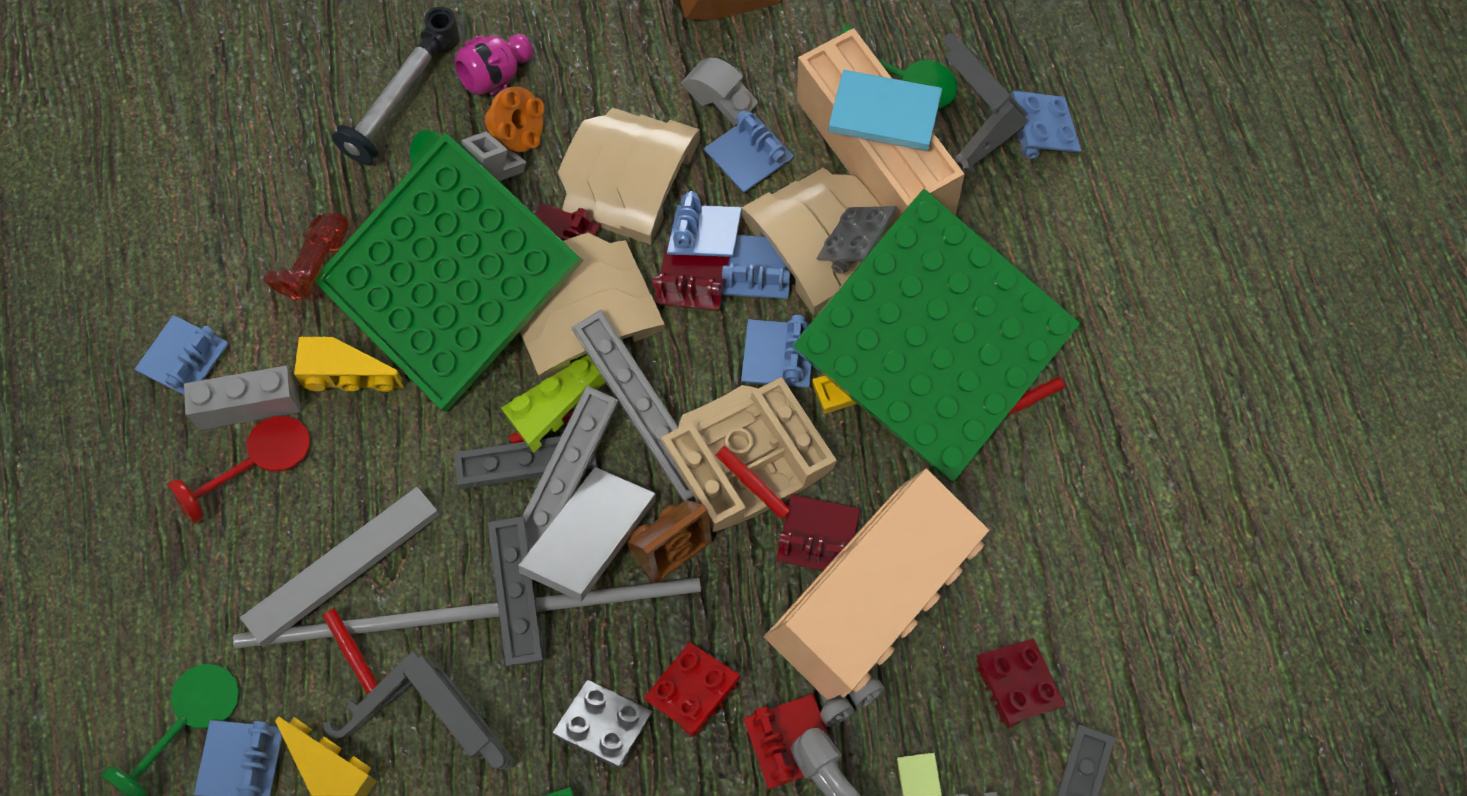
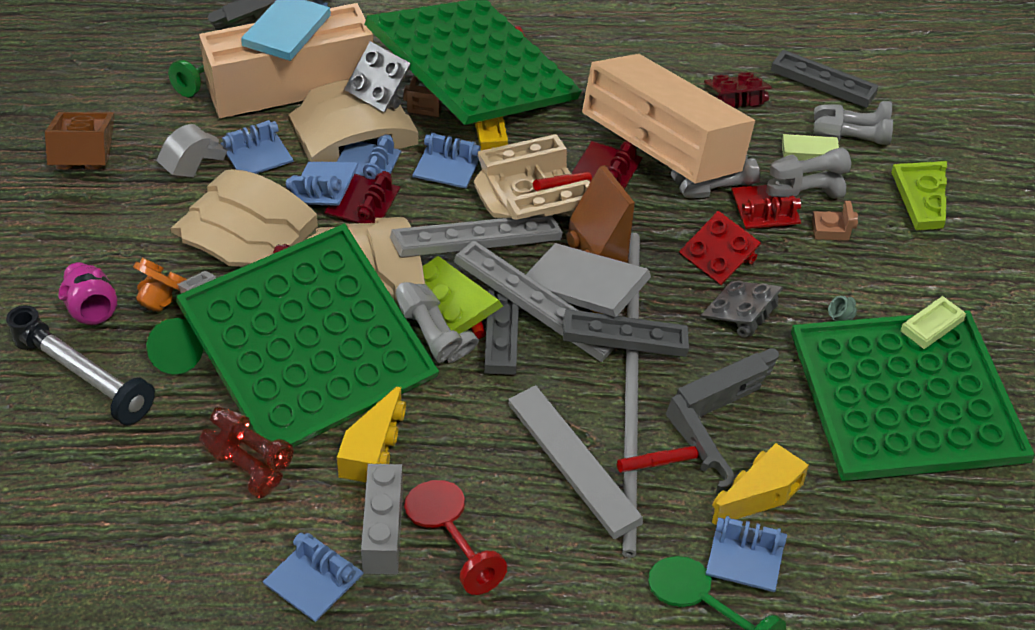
camera: 85 degrees left, 20 degrees down
none -> light grey piece [395,282,479,363]

